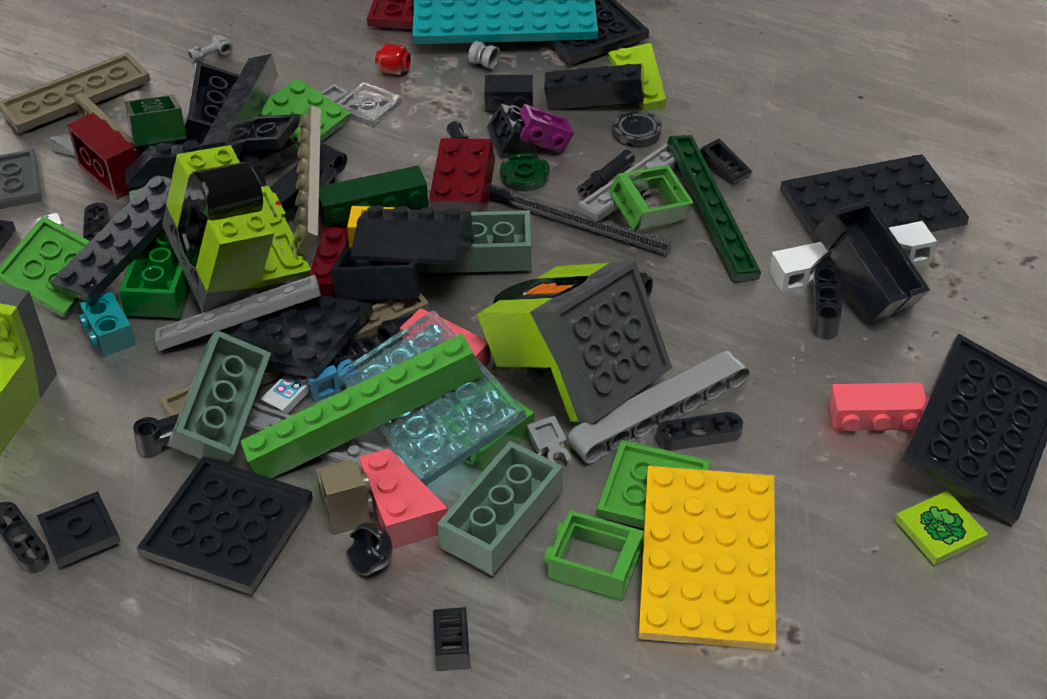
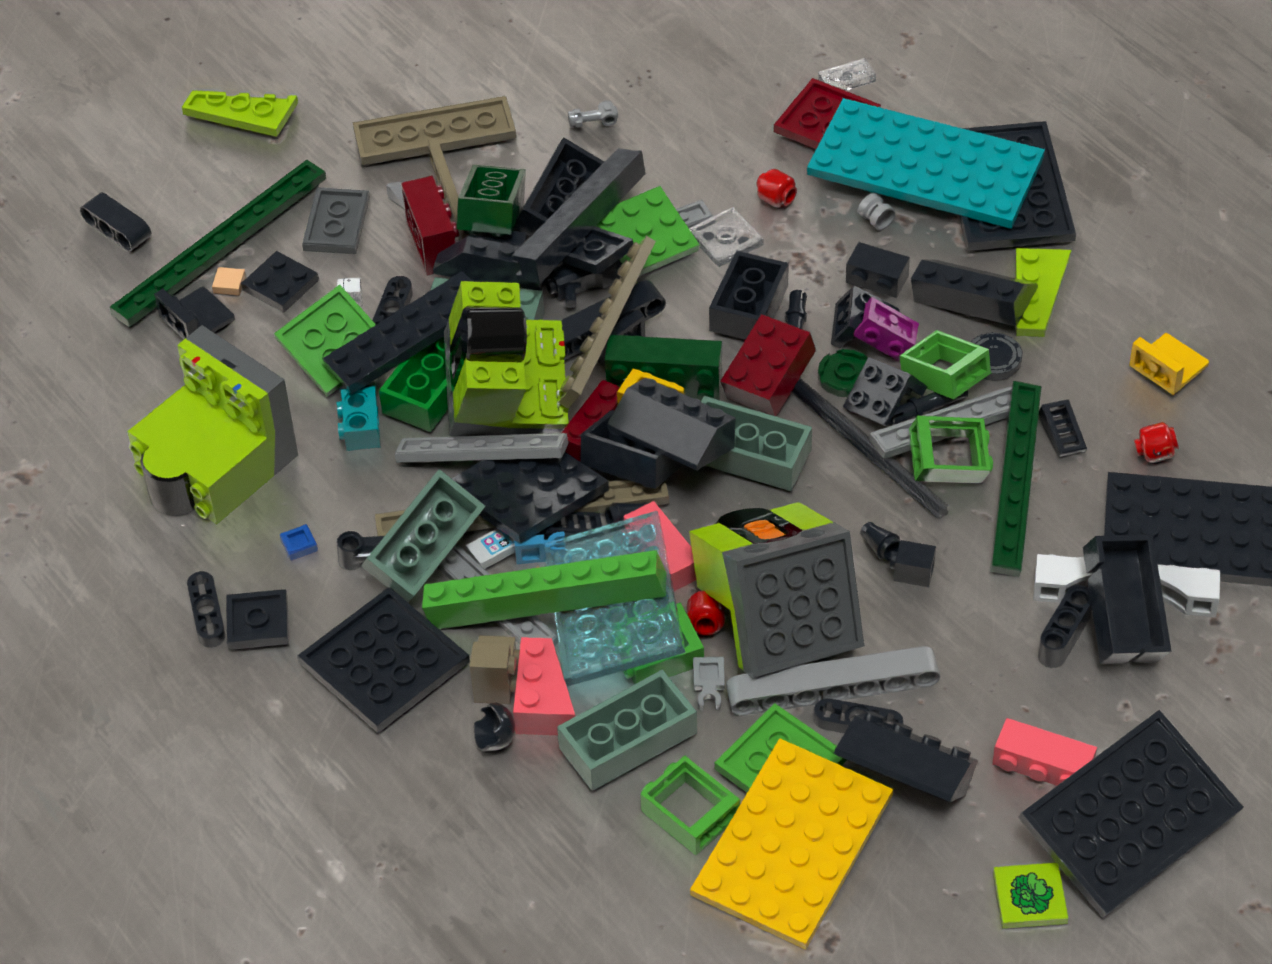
camera: 25 degrees right, 5 degrees up
black slope [433,607,471,670] -> none
none -> blue tile [279,524,318,561]
none -> red head [686,591,725,636]
none -> black brick [709,250,789,340]
none -> black slope [834,711,978,802]
none -> black bracket [843,357,928,426]
none -> black brick [890,540,936,587]
none -> bright green window [900,330,991,399]
none -> yellow bracket [1129,333,1209,395]
none -> red head [1134,422,1179,463]

